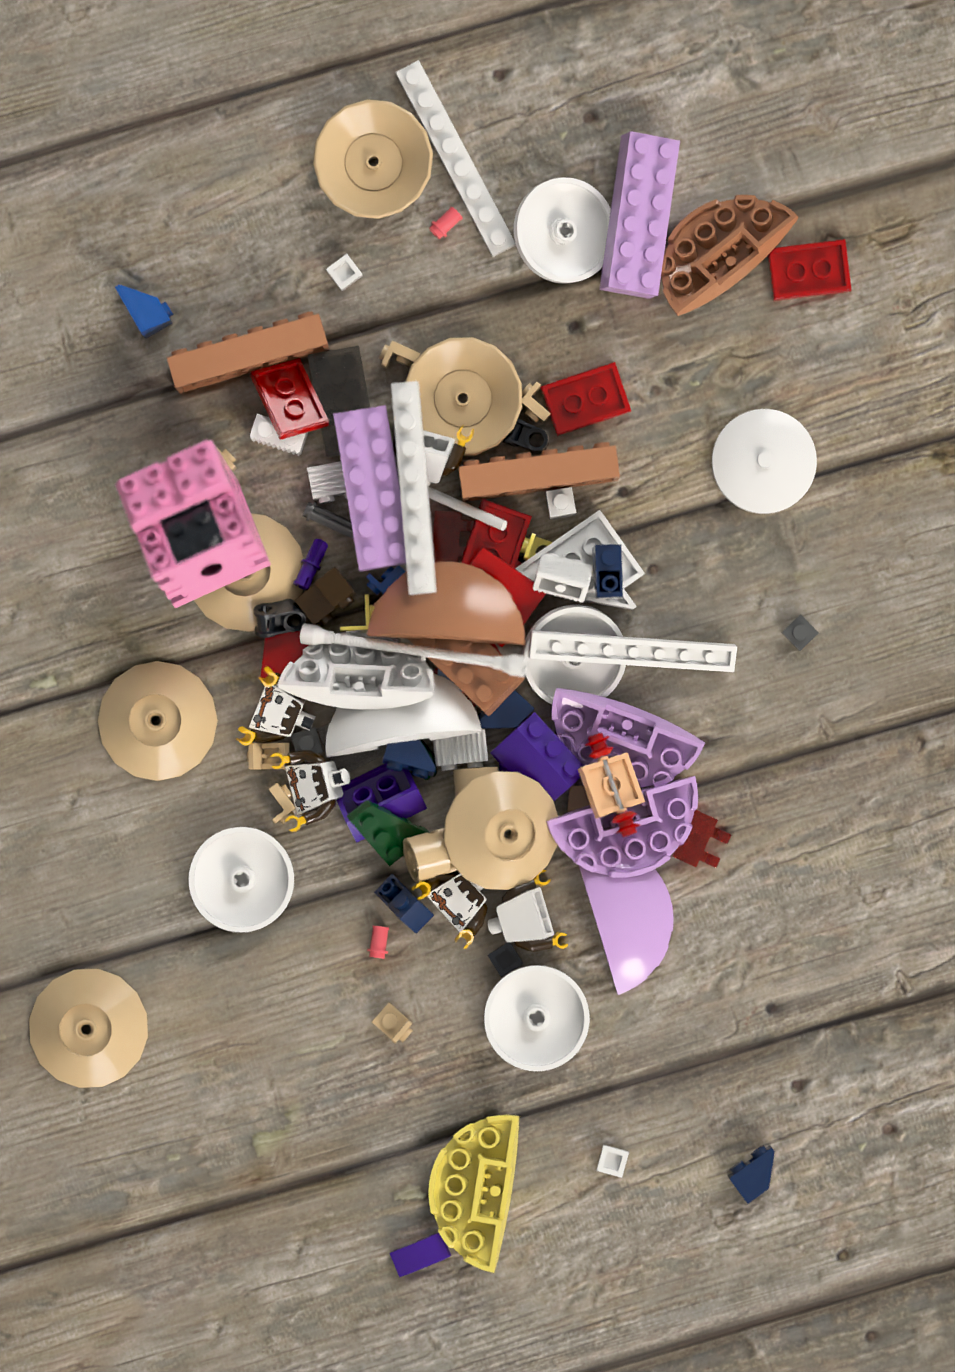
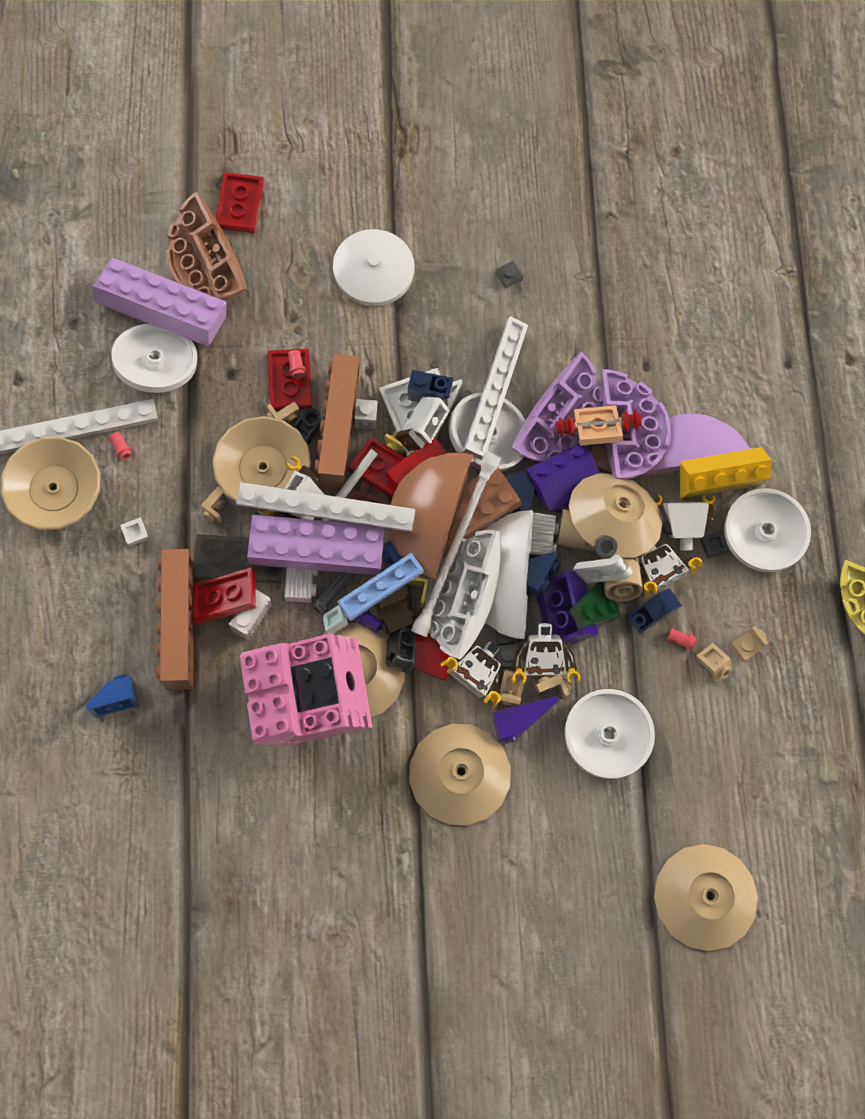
camera: 85 degrees left, 15 degrees down
clear red plate [672,810,731,868] -> none
none -> coral pin [287,350,306,379]
none -> light aqua plate [323,605,348,634]
none -> light blue tile [337,553,424,621]
none -> dark brown tile [396,429,425,451]
none -> dark purple slope [491,696,559,744]
none -> white plate [573,554,633,583]
none -> dark grey tile [594,535,617,558]
none -> yellow slope [680,447,771,499]
none -> tan bracket [696,643,732,682]

